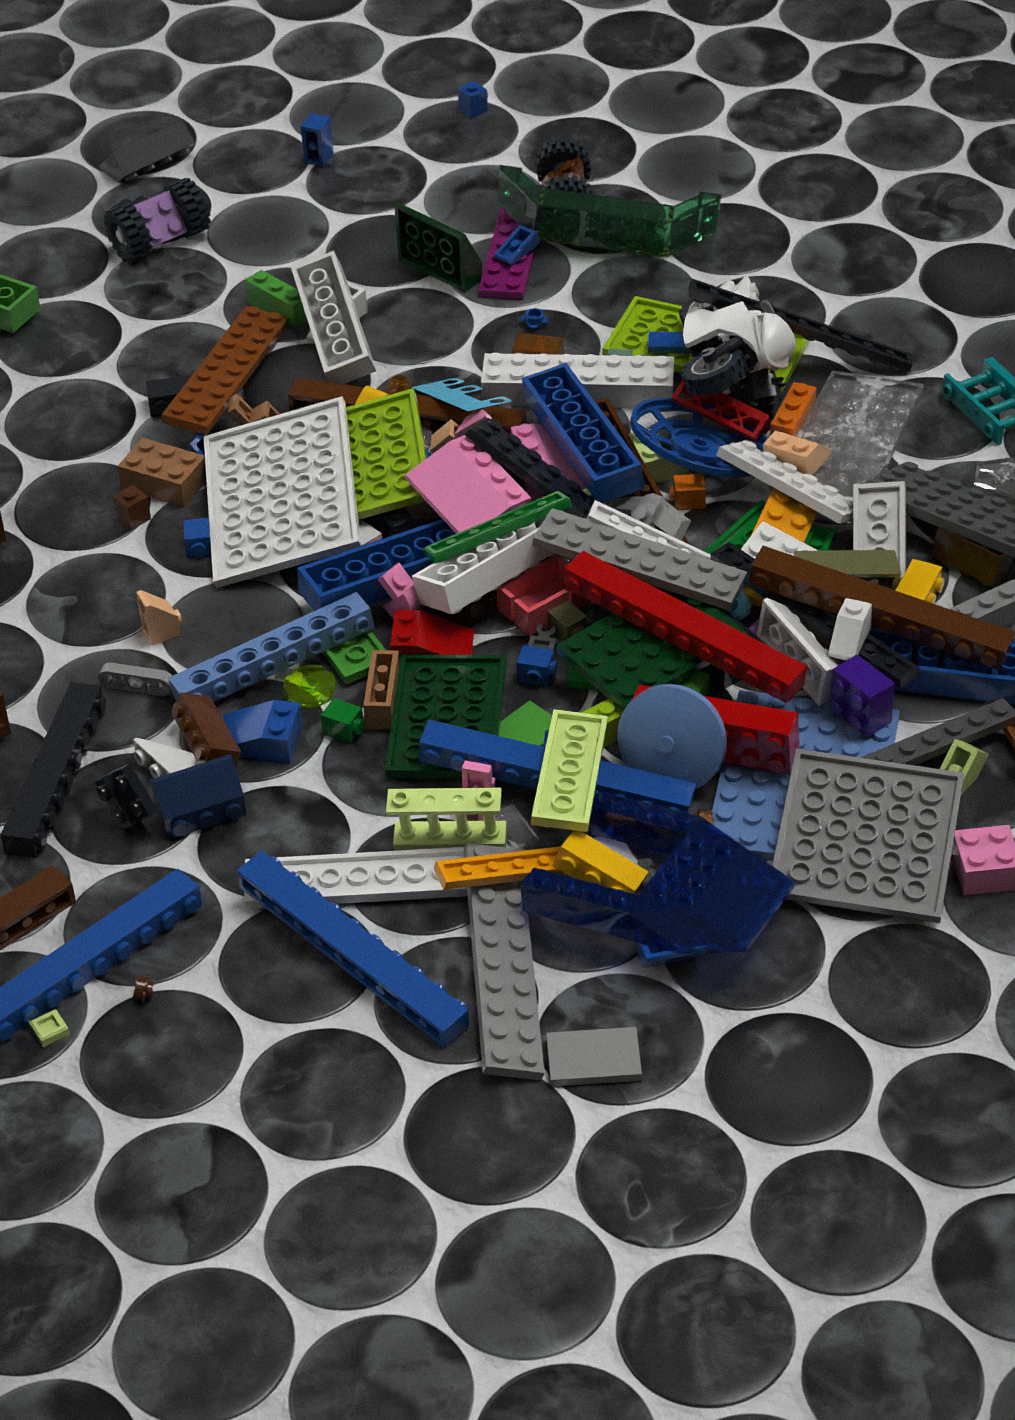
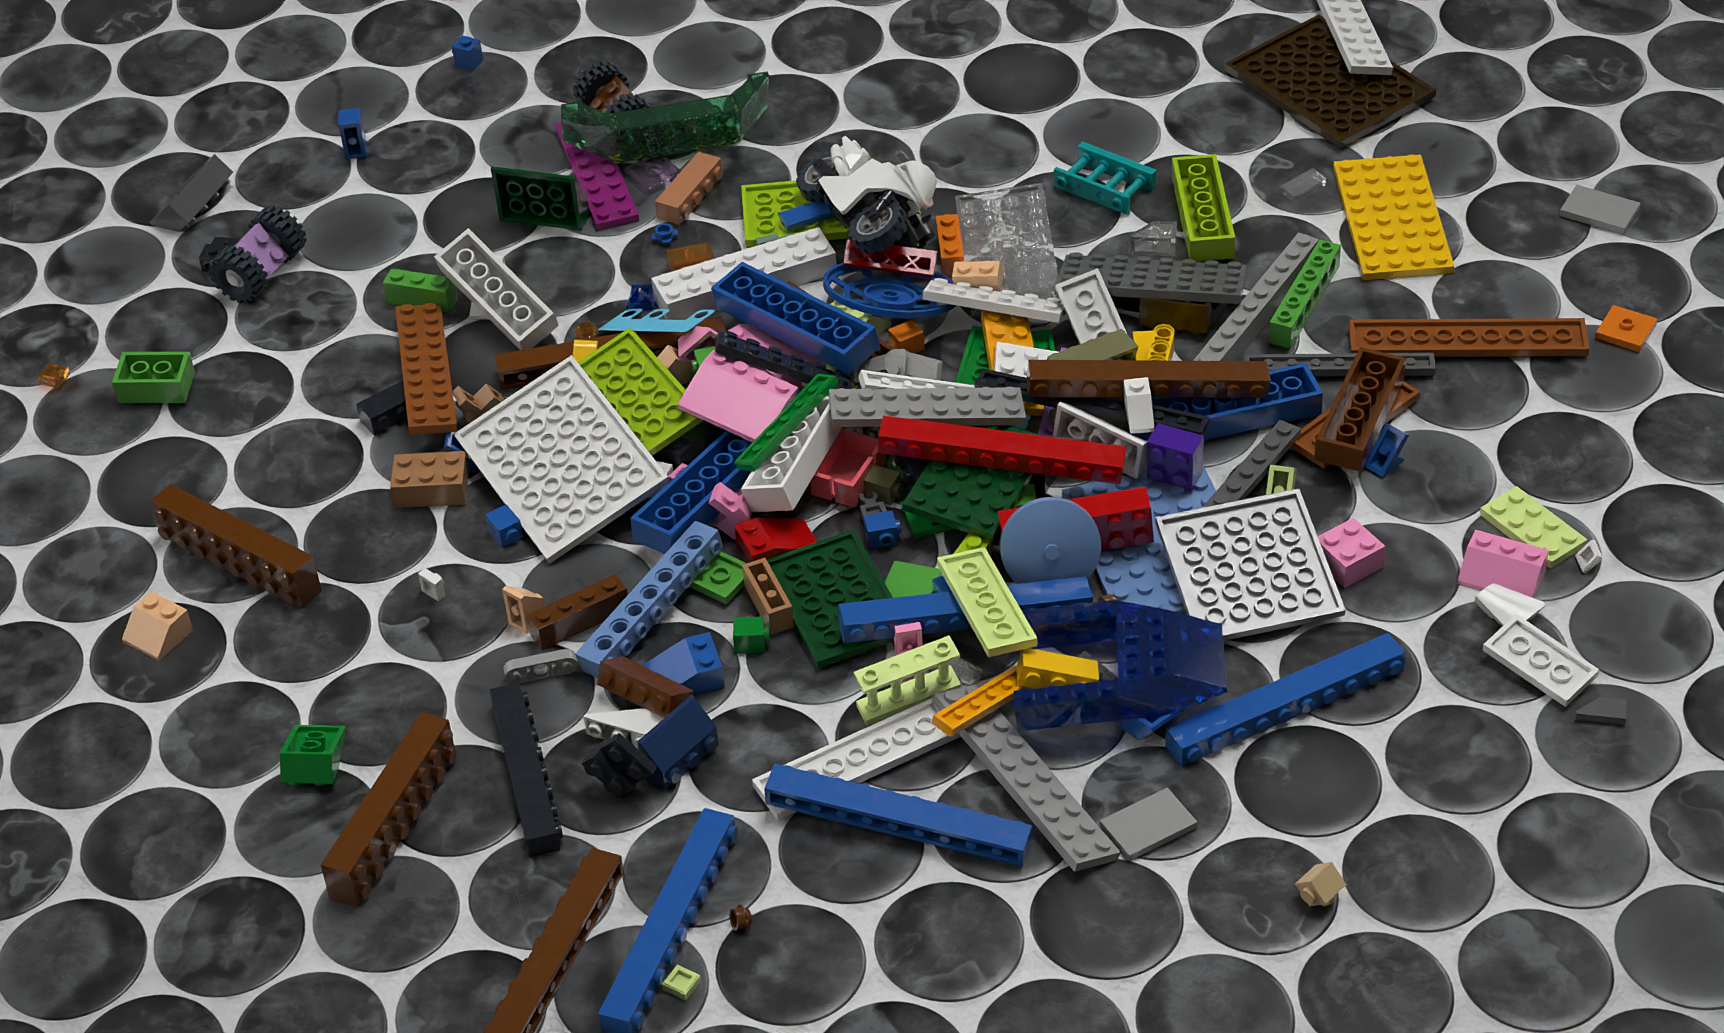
camera: 25 degrees left, 0 degrees up
reddish brown brick [113,485,151,530] -> none
clear neon green tile [283,665,337,708] -> none
blue slope [493,225,540,265] -> none
black plate [688,278,913,372] -> none
none -> white plate [418,568,446,602]
none -> reddish brown brick [527,574,628,650]
none -> clear purple tile [624,152,681,195]
none -> clear blue tile [627,285,654,310]
none -> nougat brick [655,152,723,225]
none -> yellow beam [1146,324,1175,361]
none -> blue brick [1165,633,1406,766]
none -> tan brick [1295,862,1347,906]

